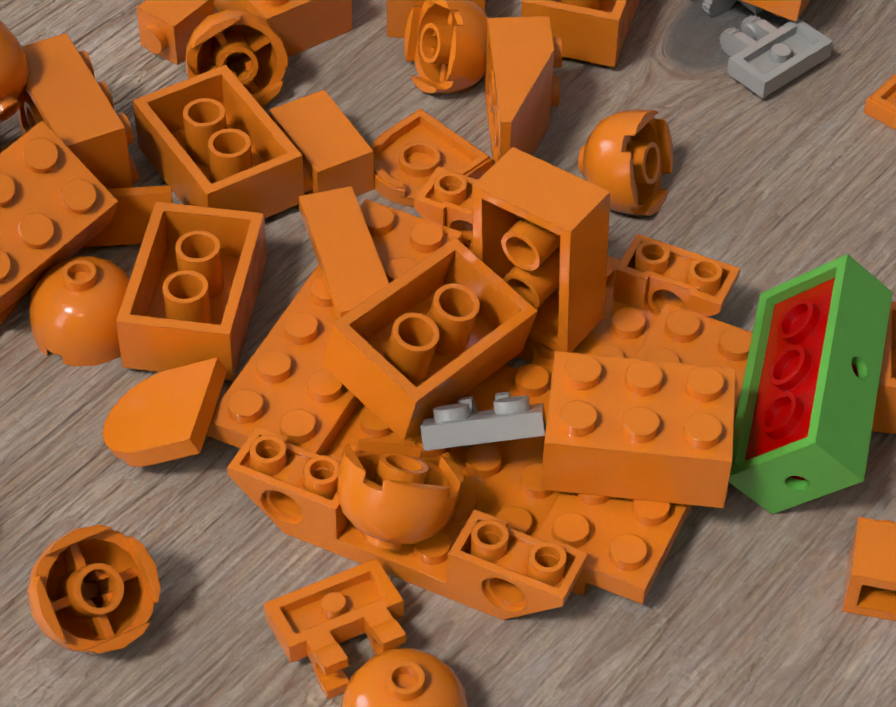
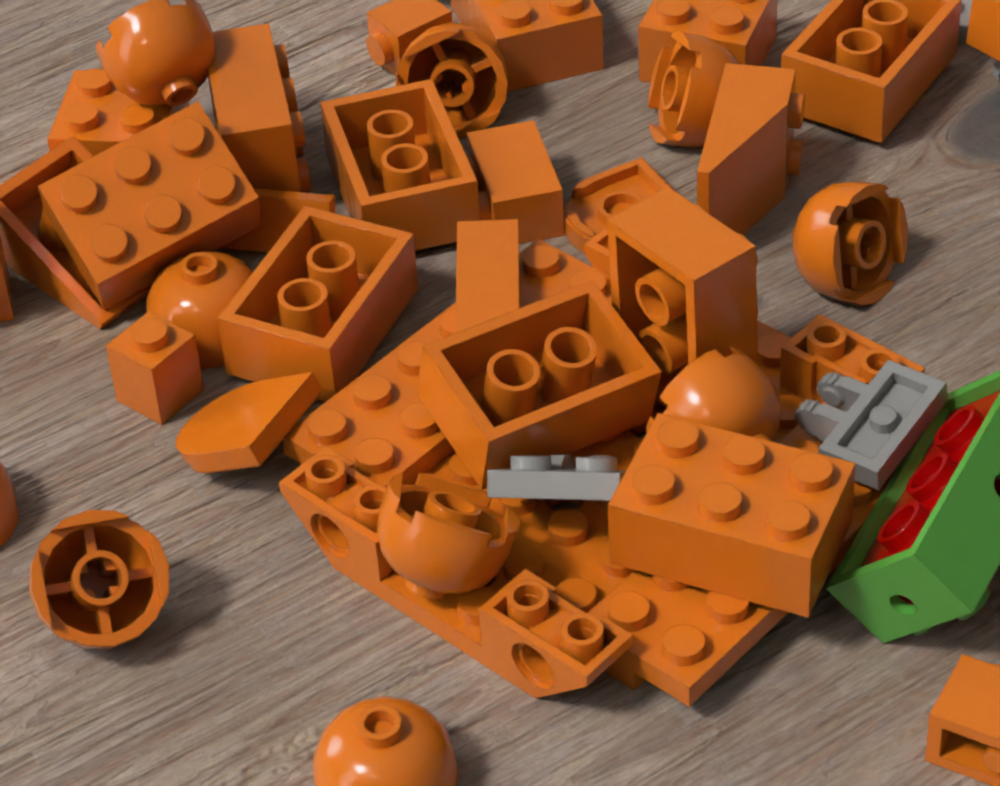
camera: 20 degrees right, 5 degrees down
orange plate [263,558,406,699] -> none
none -> orange brick [105,311,204,425]
none -> orange cylinder [646,347,780,442]
none -> light grey hinge [794,360,948,490]

